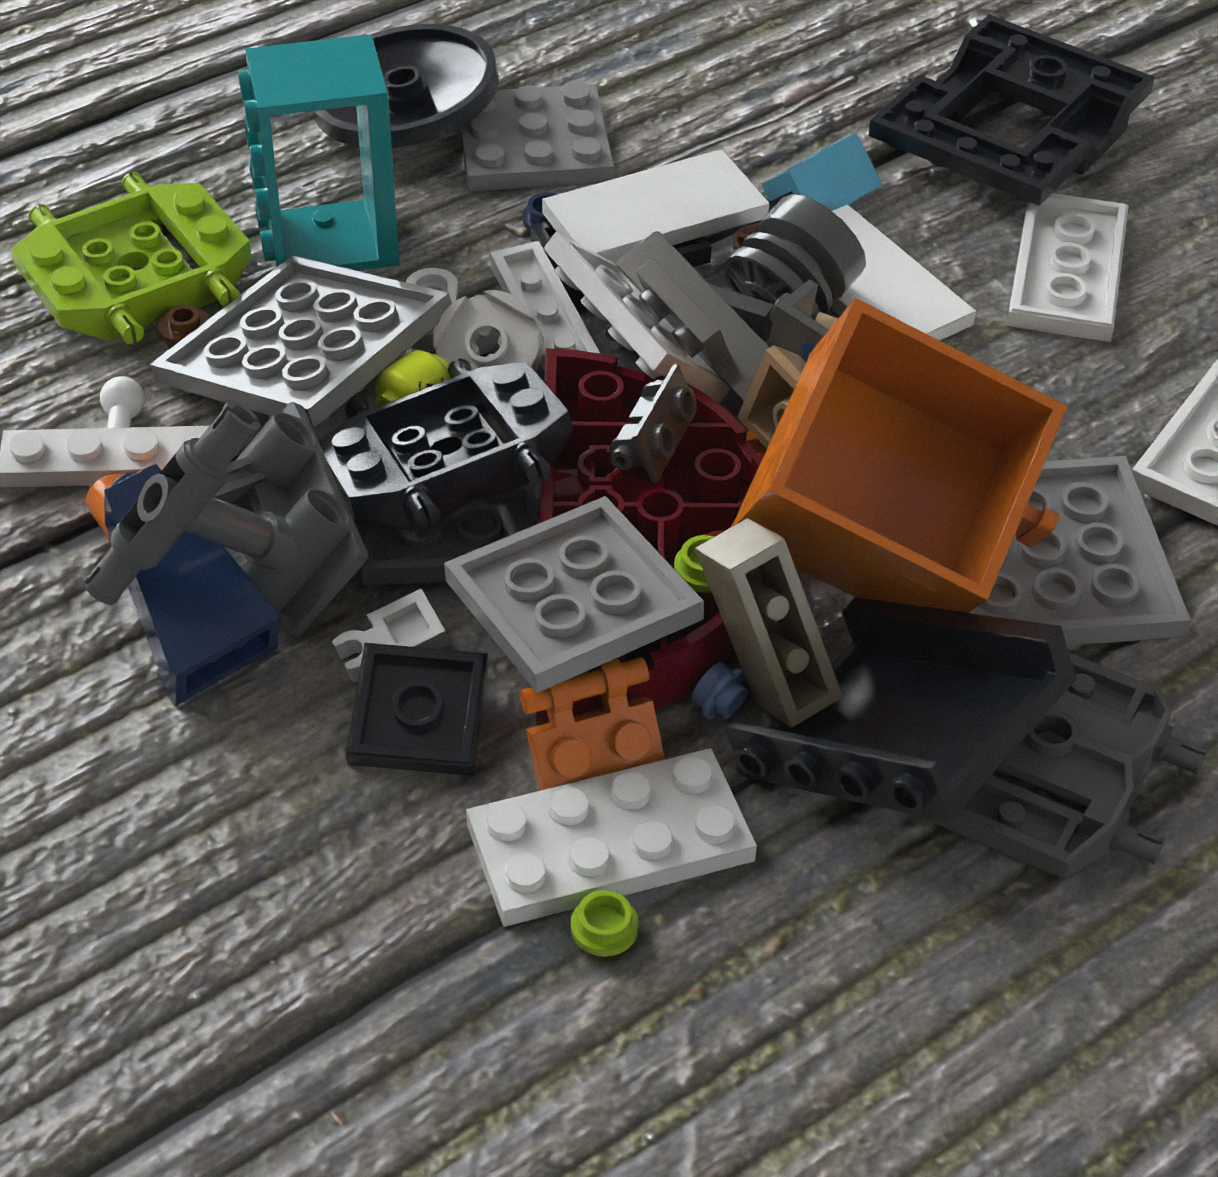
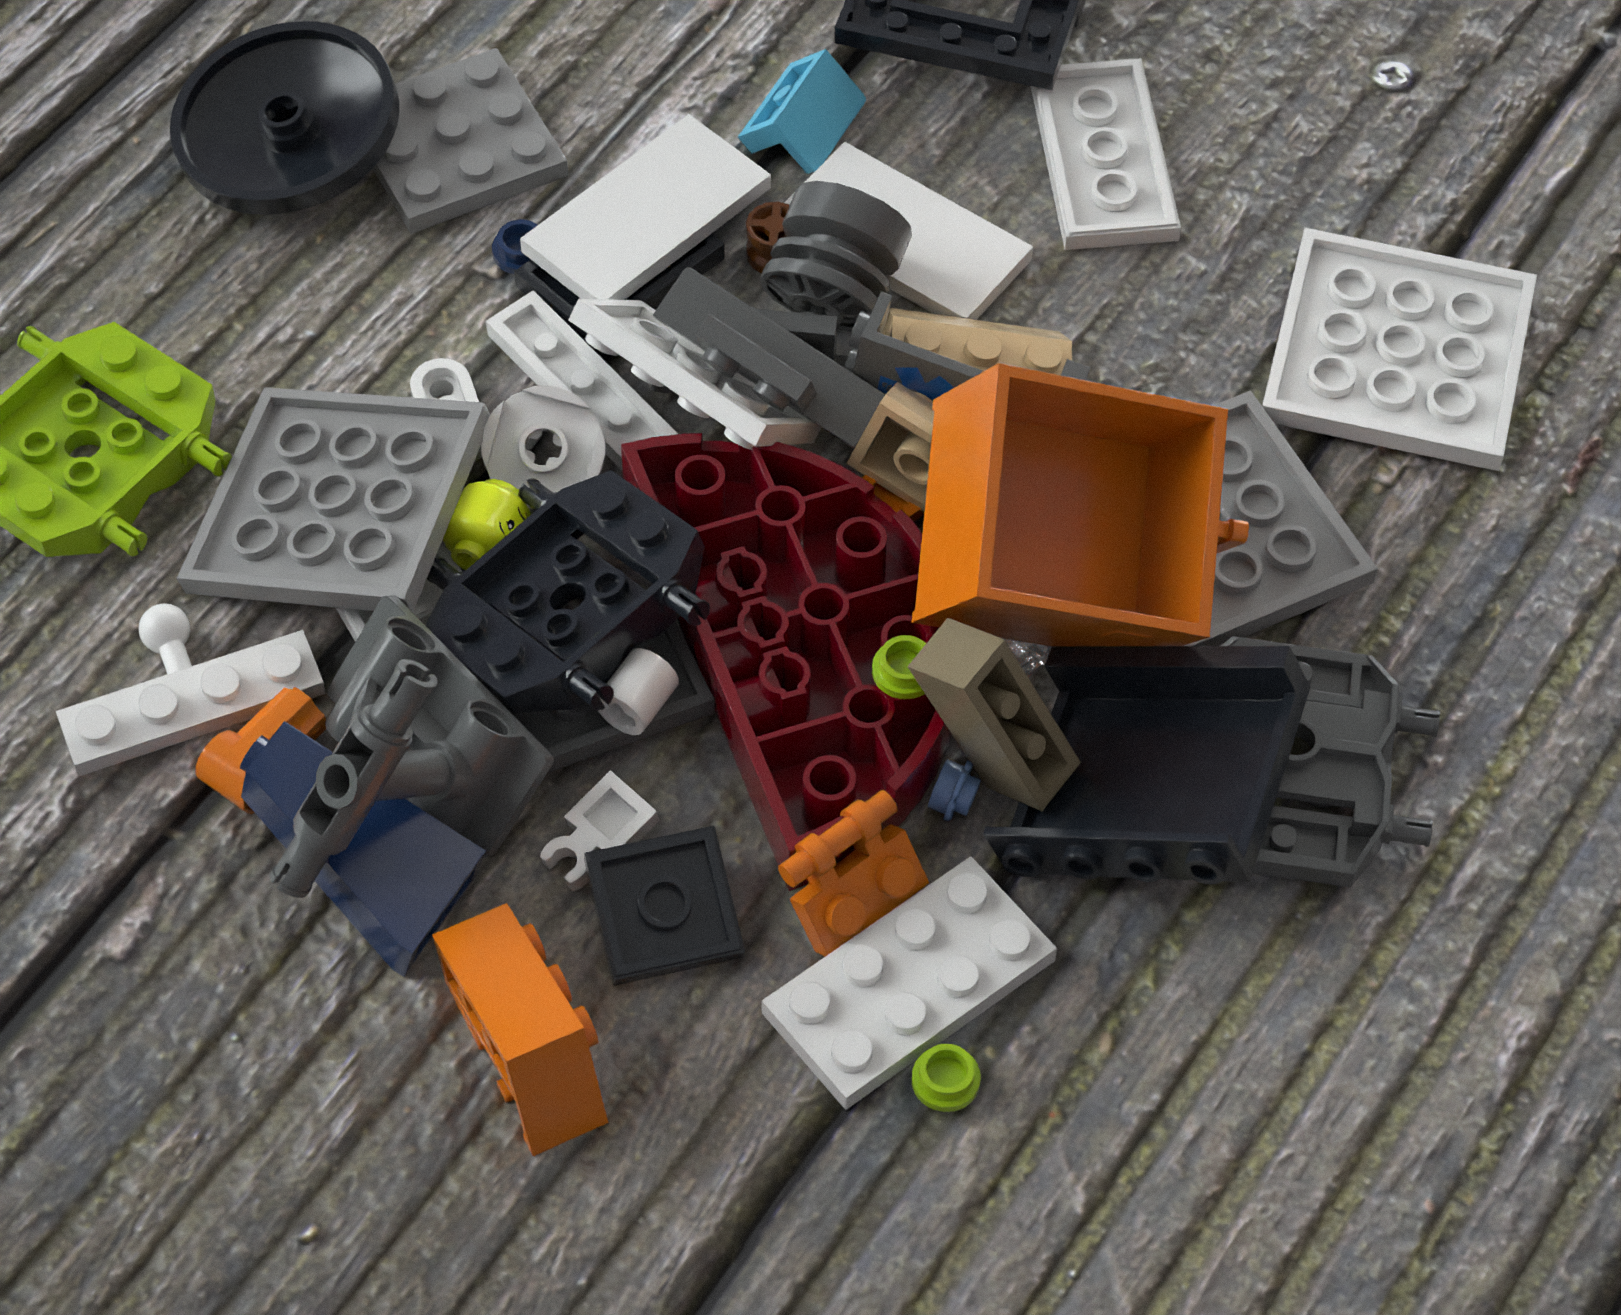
camera: 20 degrees left, 10 degrees up
reddish brown plate [158,305,210,349] -> none
teal hose [238,34,400,271] -> none
light grey plate [444,496,704,693] -> none
dark grey hinge [609,364,698,483] -> none
none -> orange wedge [432,903,608,1156]
none -> white gear [598,648,679,735]

